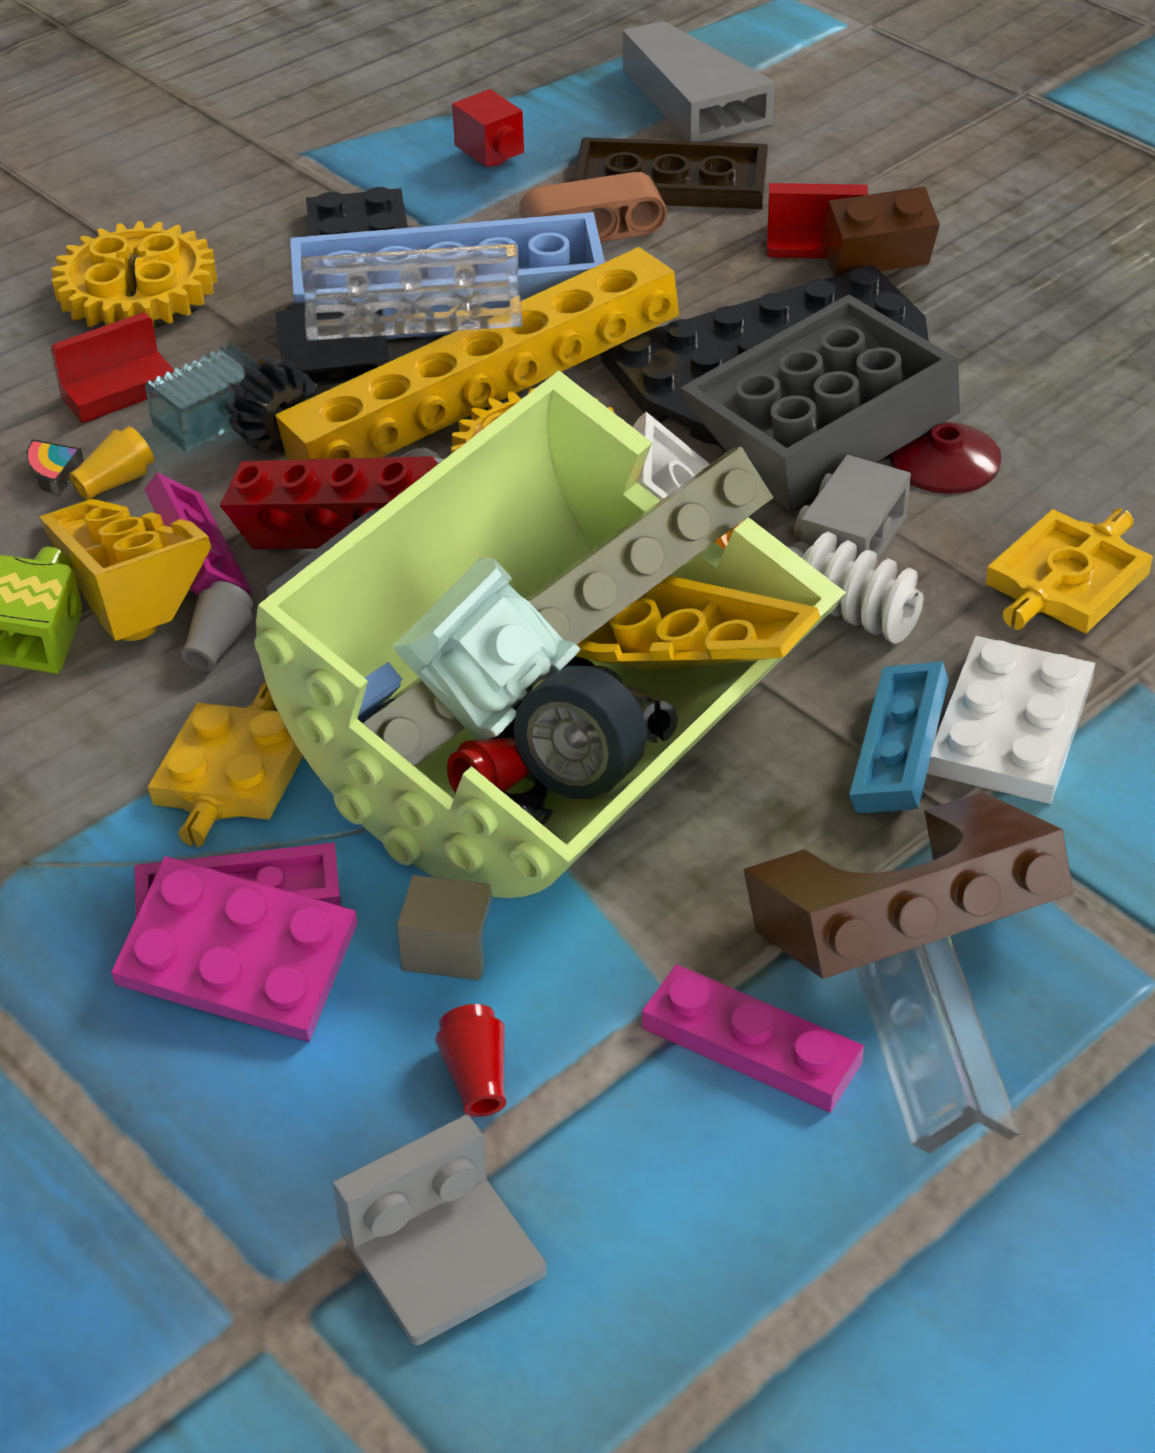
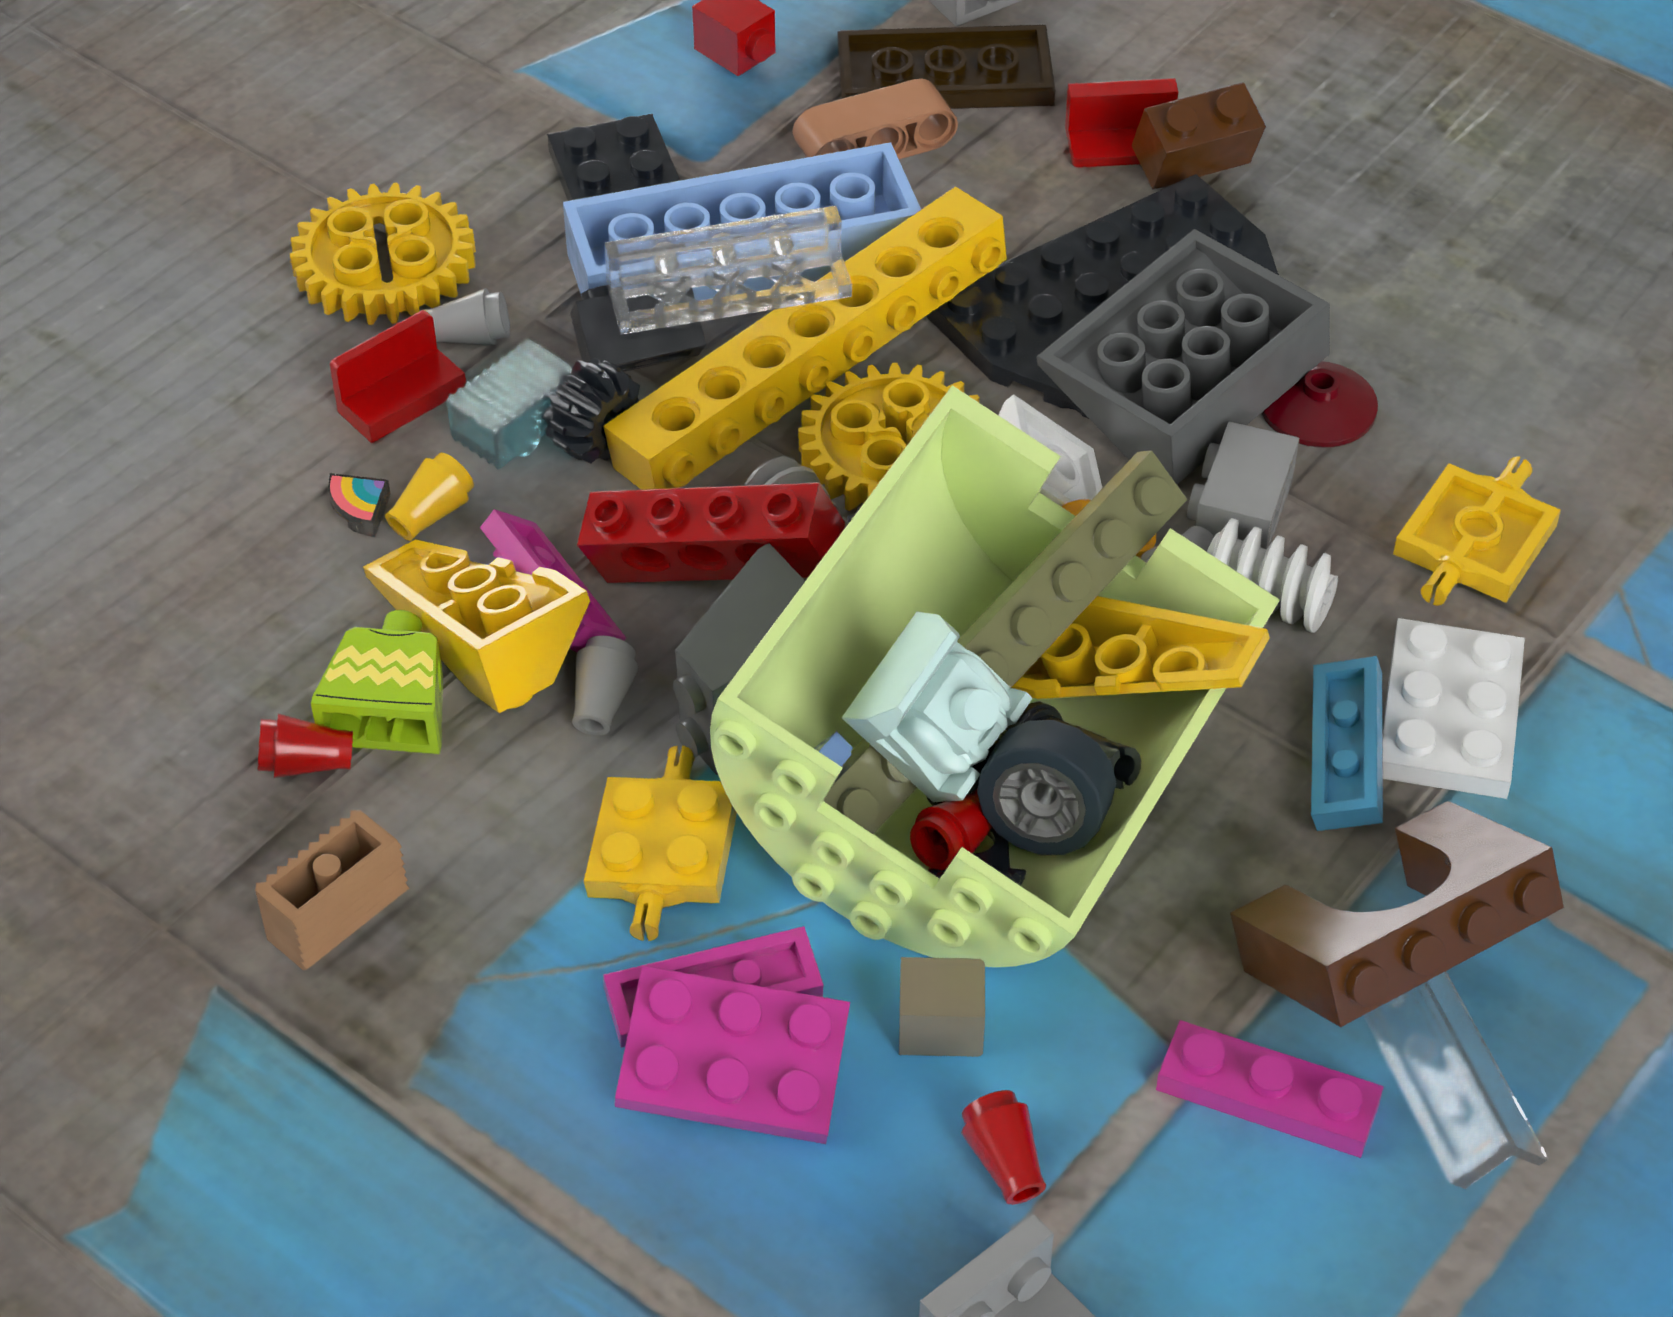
camera: 10 degrees left, 5 degrees up
none -> light grey cone [424,288,510,345]

